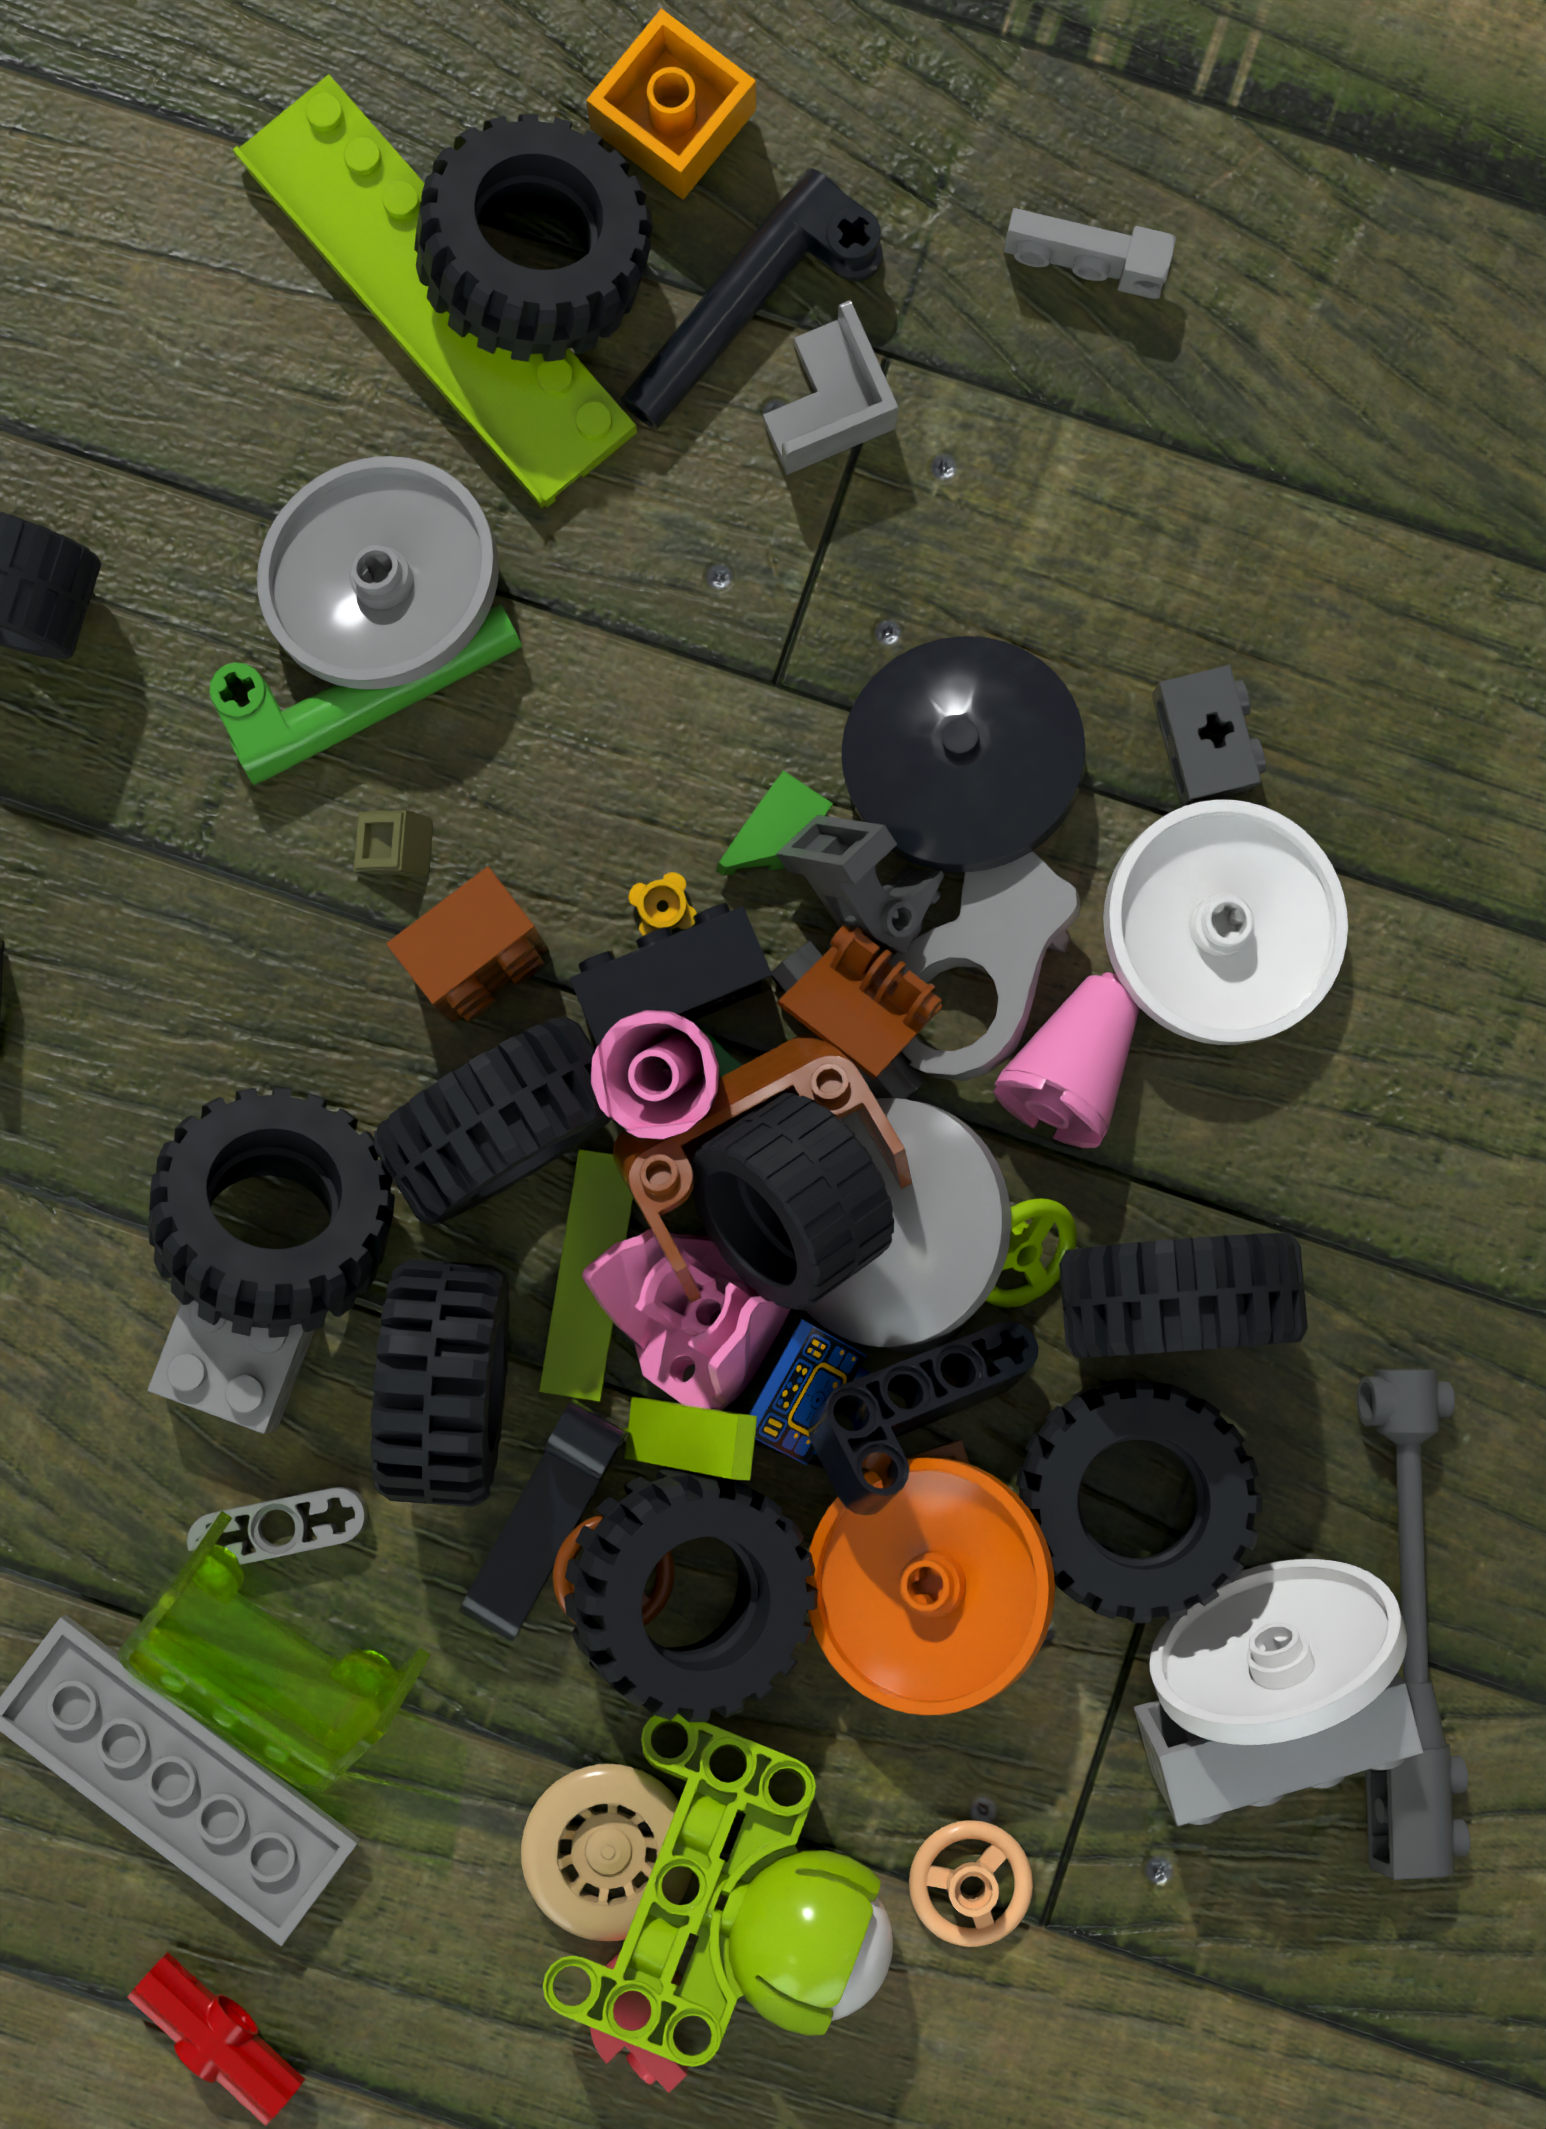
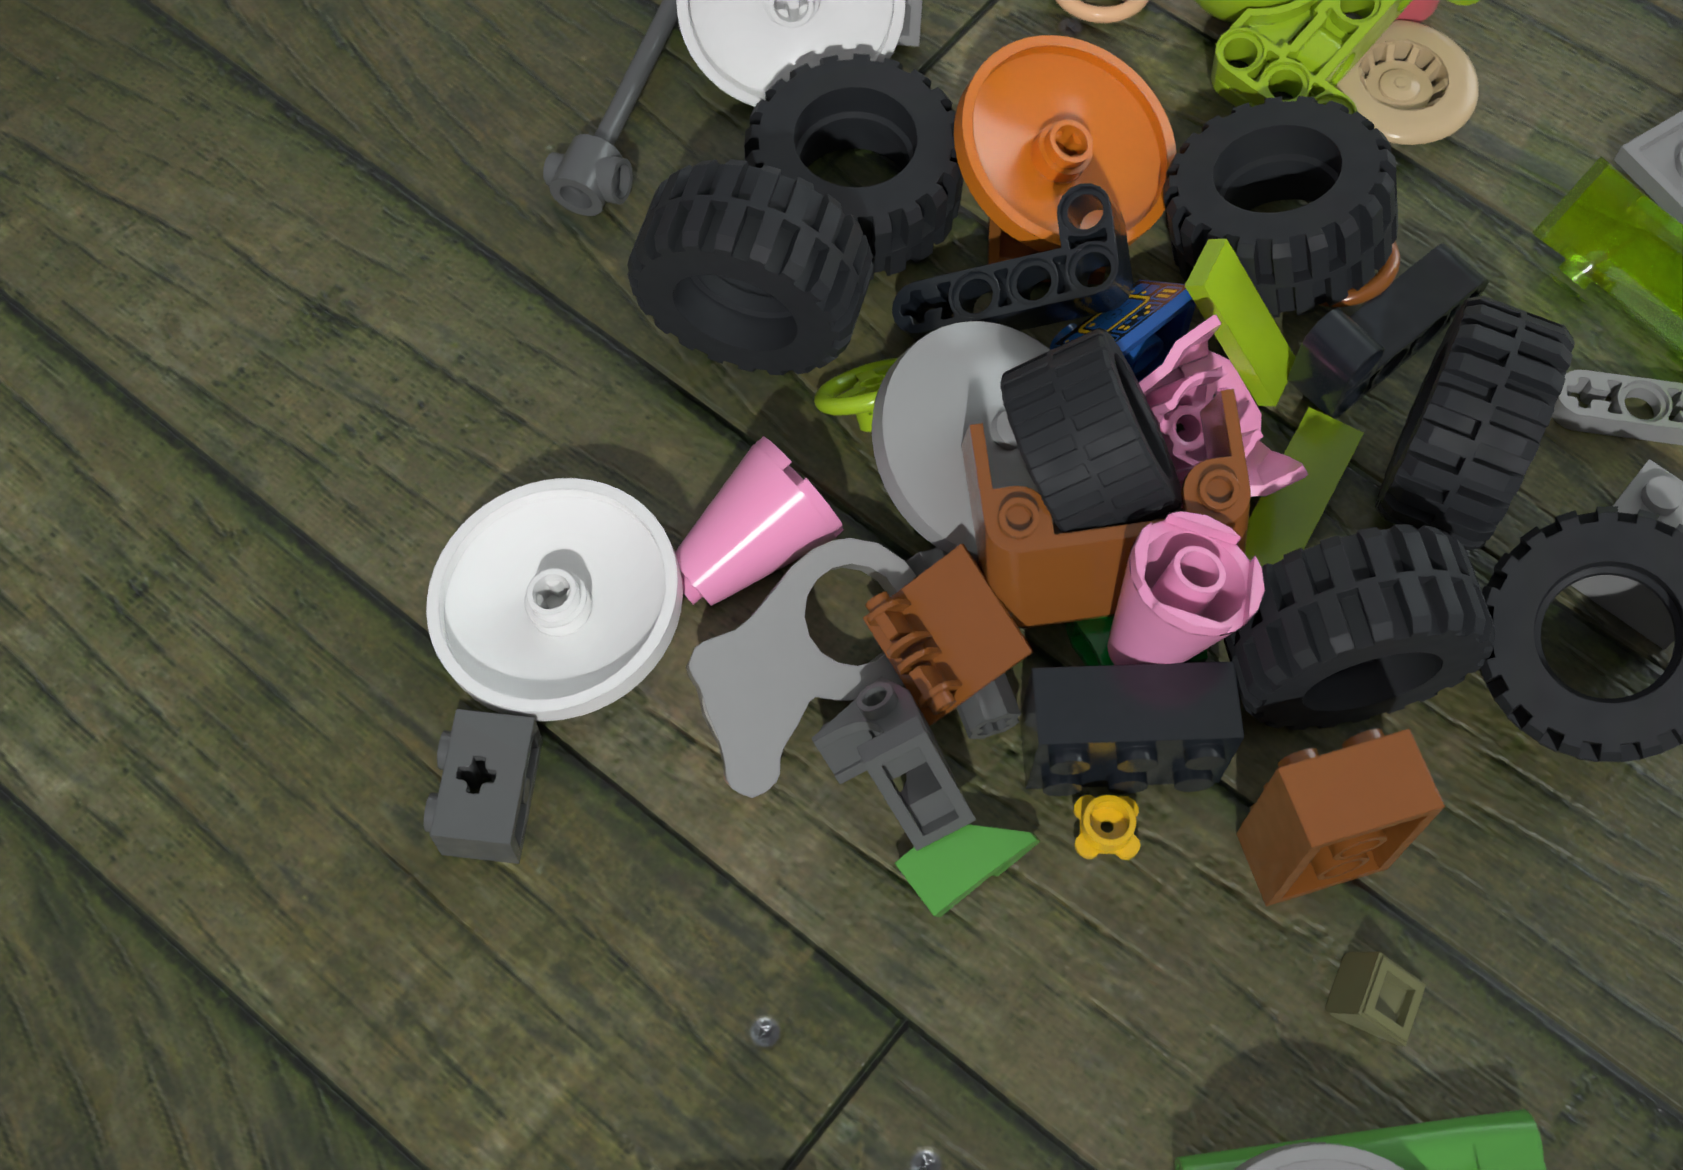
camera: 160 degrees left, 20 degrees down
black dish [842,636,1086,872] -> none

